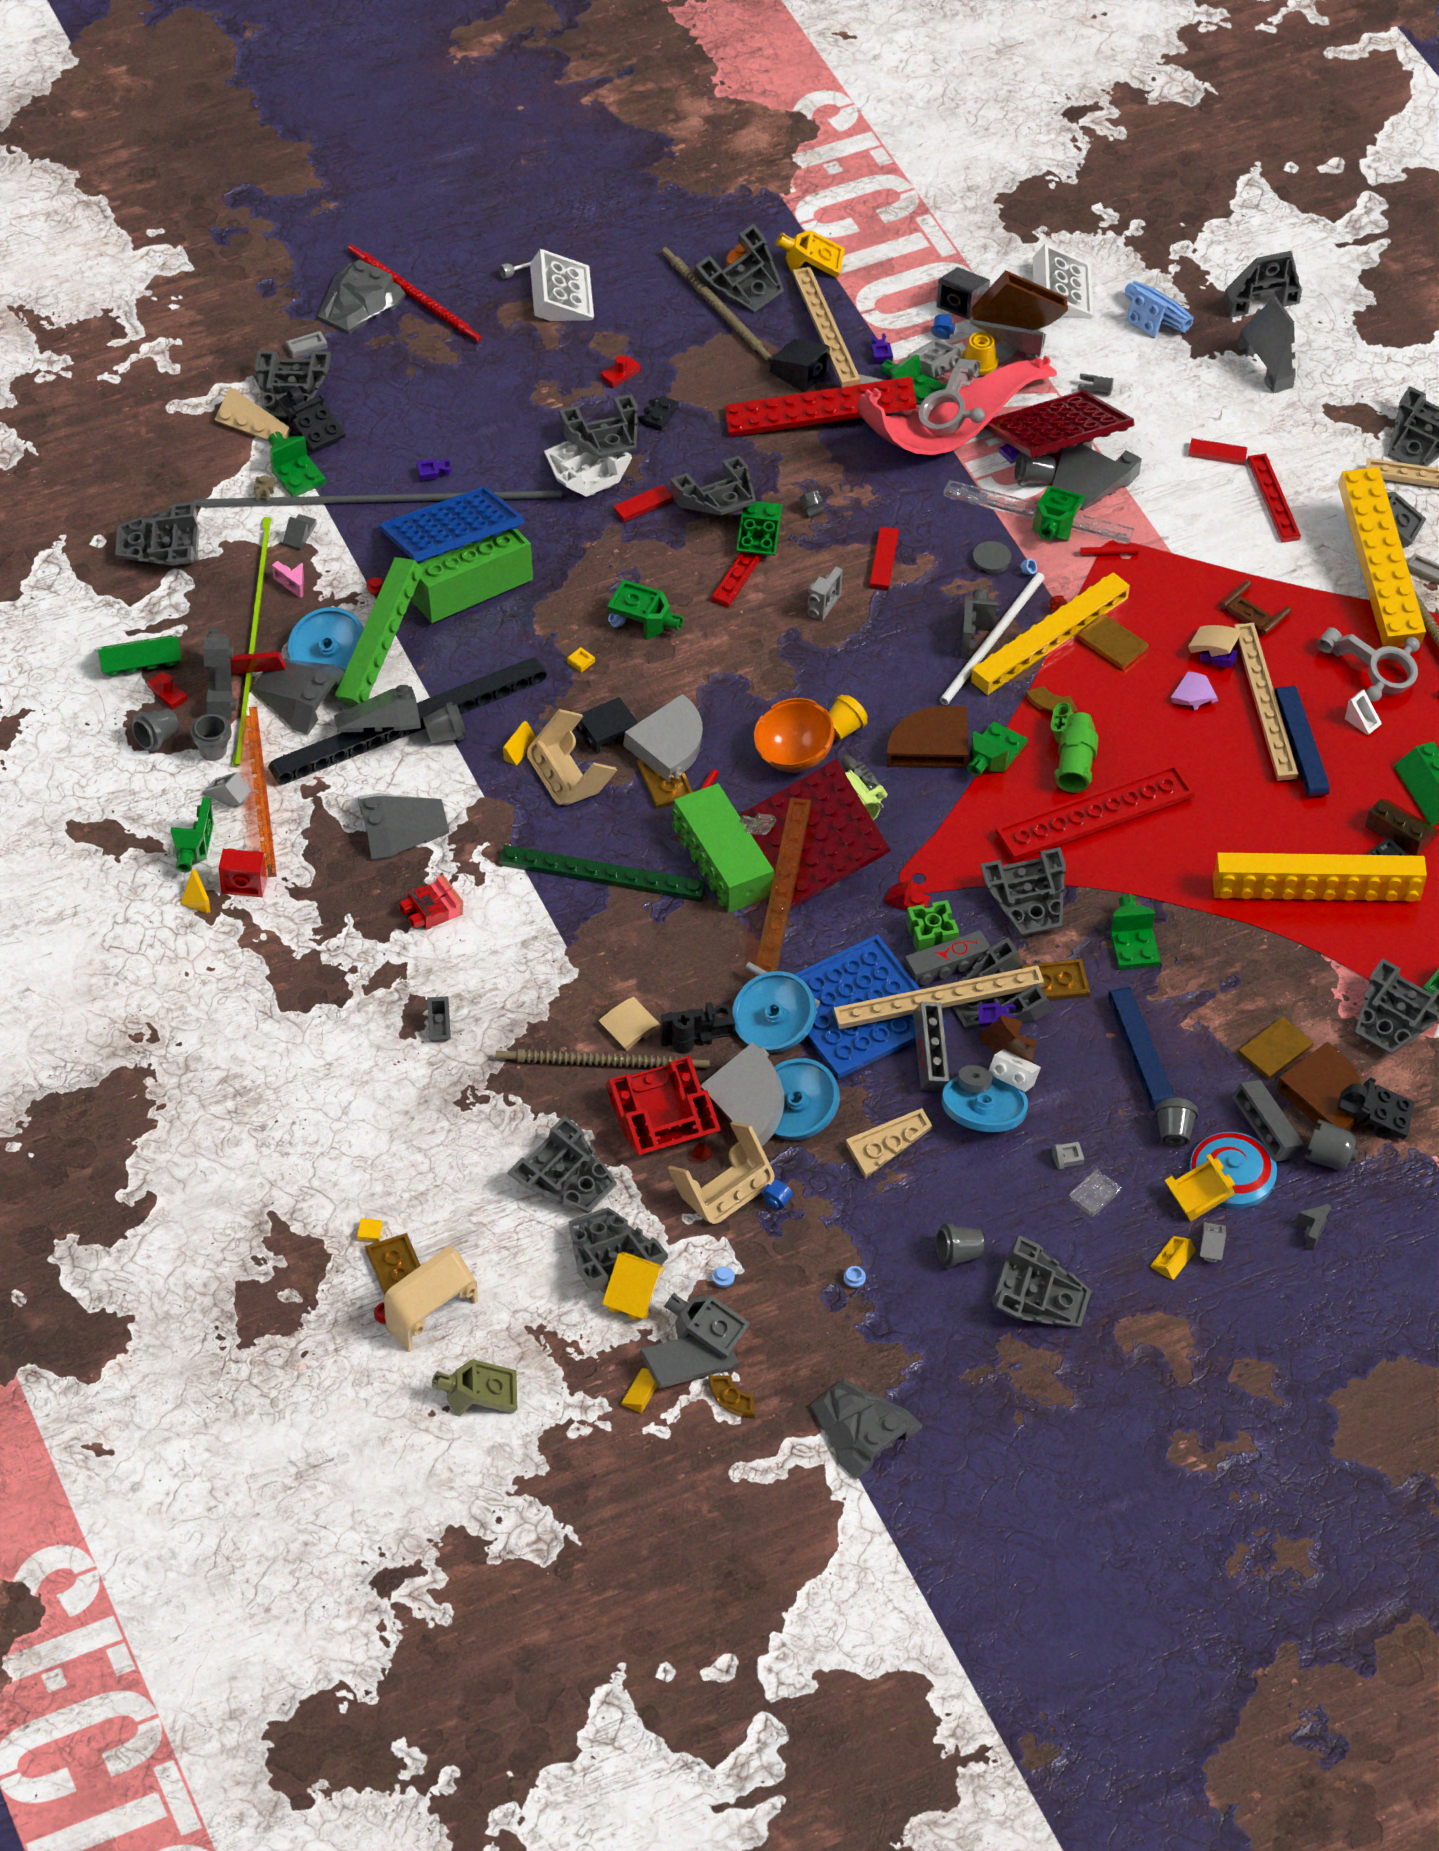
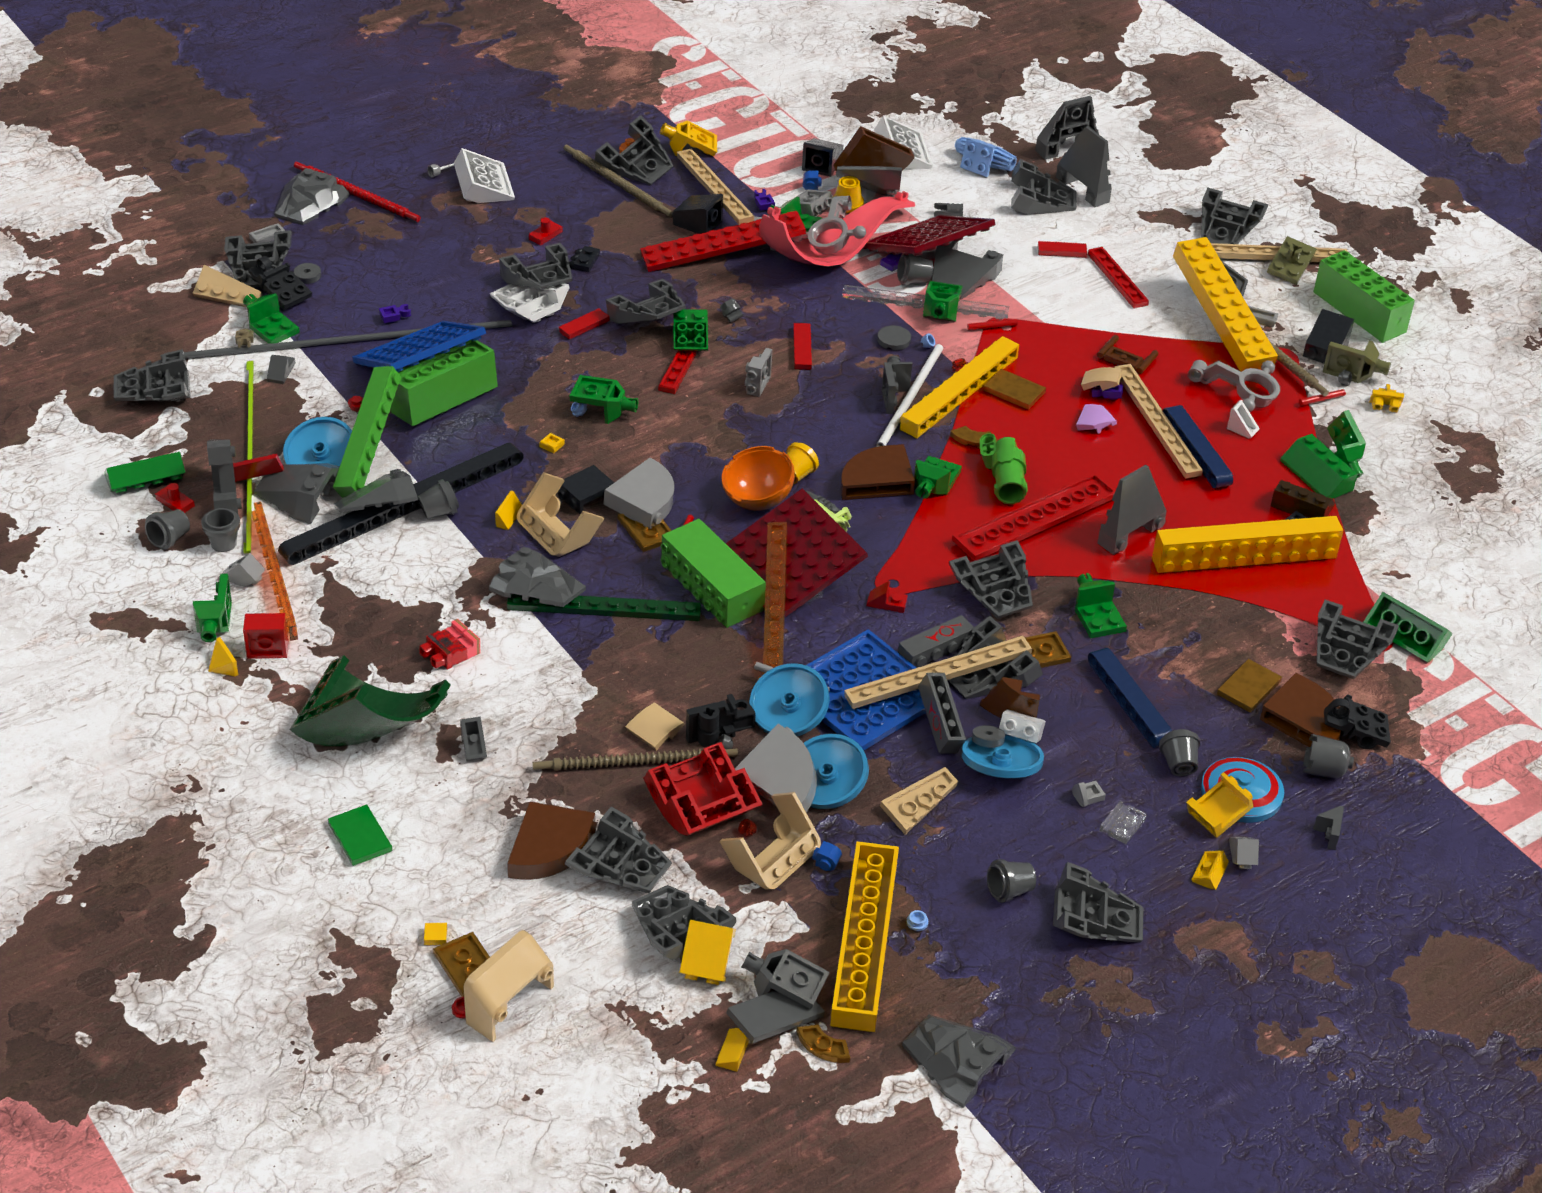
camera: 10 degrees left, 10 degrees down
bright pink slope [272,561,304,598] -> none
dark grey wedge [358,793,449,862] -> none
olive plate [432,1359,517,1416] -> none
light blue plate [712,1266,735,1288] -> none
clear plate [739,814,777,835] -> none
bright green brick [906,900,959,952] -> none
dark purple plate [979,1002,1016,1027] -> none
dark grey brick [1232,1080,1304,1162] -> none
none -> dark green panel [289,655,451,747]
none -> dark grey piece [294,263,321,284]
none -> green tile [328,804,393,866]
none -> dark grey wedge [489,547,586,607]
none -> reddish brown brick [507,802,599,880]
none -> dark grey hinge [717,734,733,749]
none -> yellow brick [830,841,899,1032]
none -> dark grey wedge [1011,159,1077,214]
none -> dark grey wedge [1097,465,1167,555]

